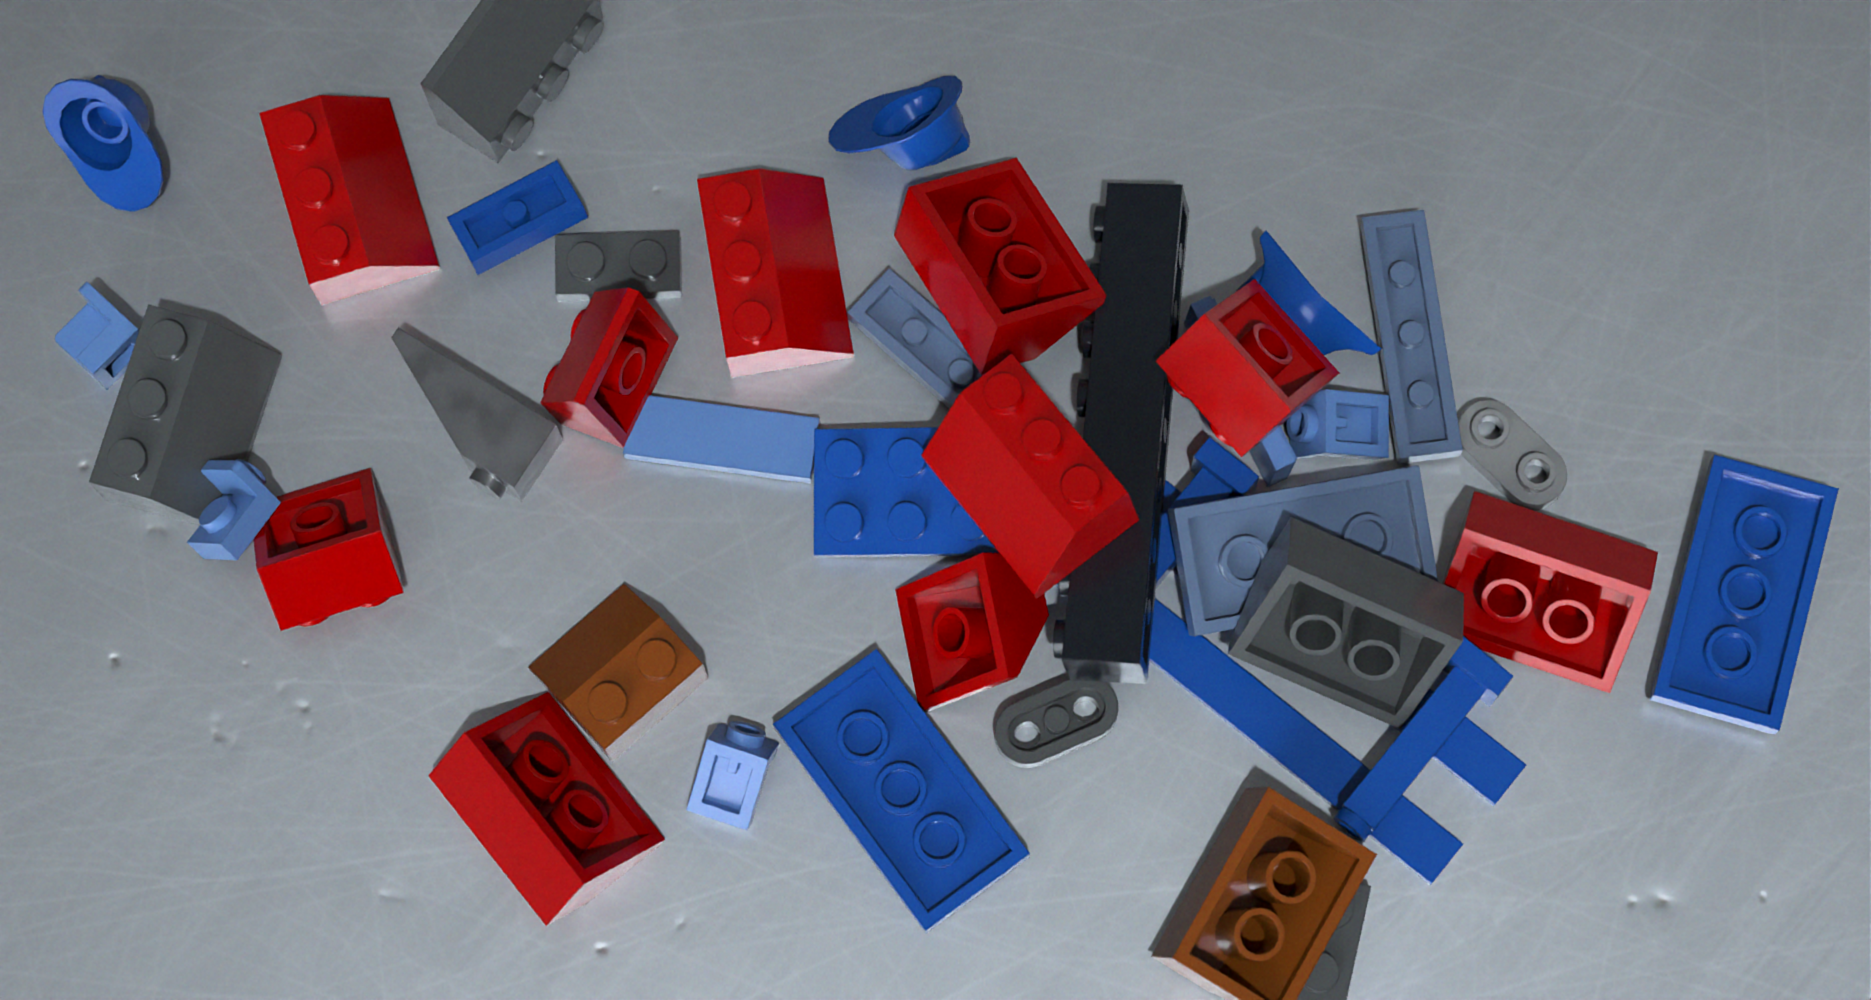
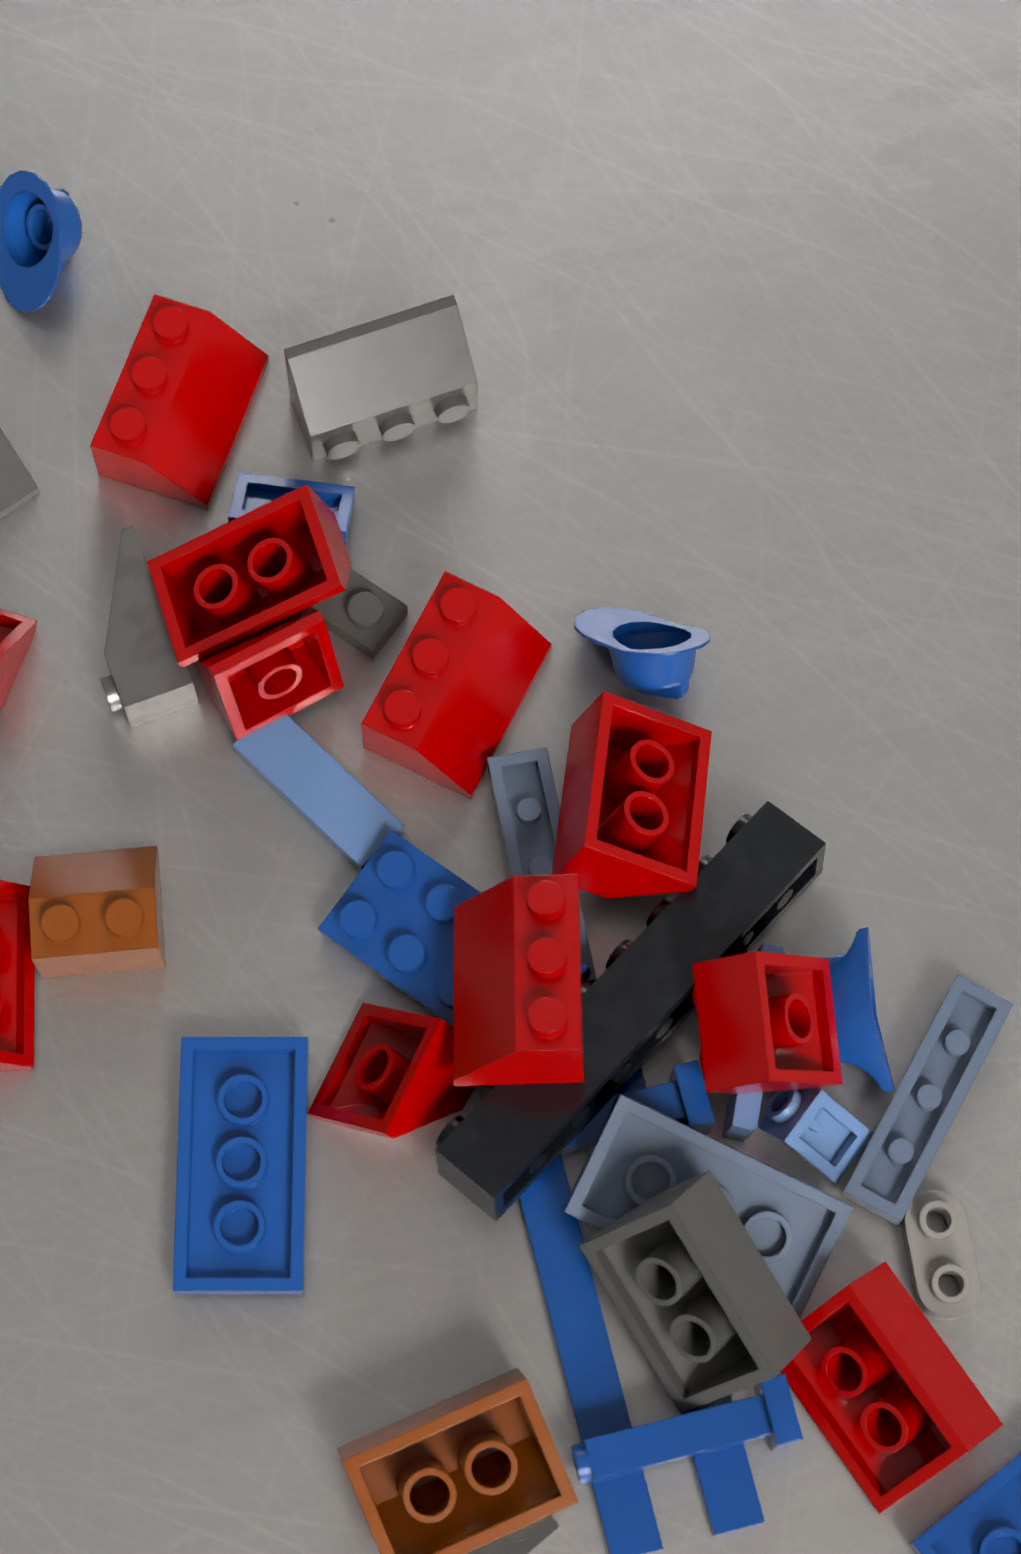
camera: 30 degrees right, 5 degrees down
bracket [686,721,779,830] -> none
dark grey plate [995,679,1118,768] -> none
none -> red slope [147,484,352,667]

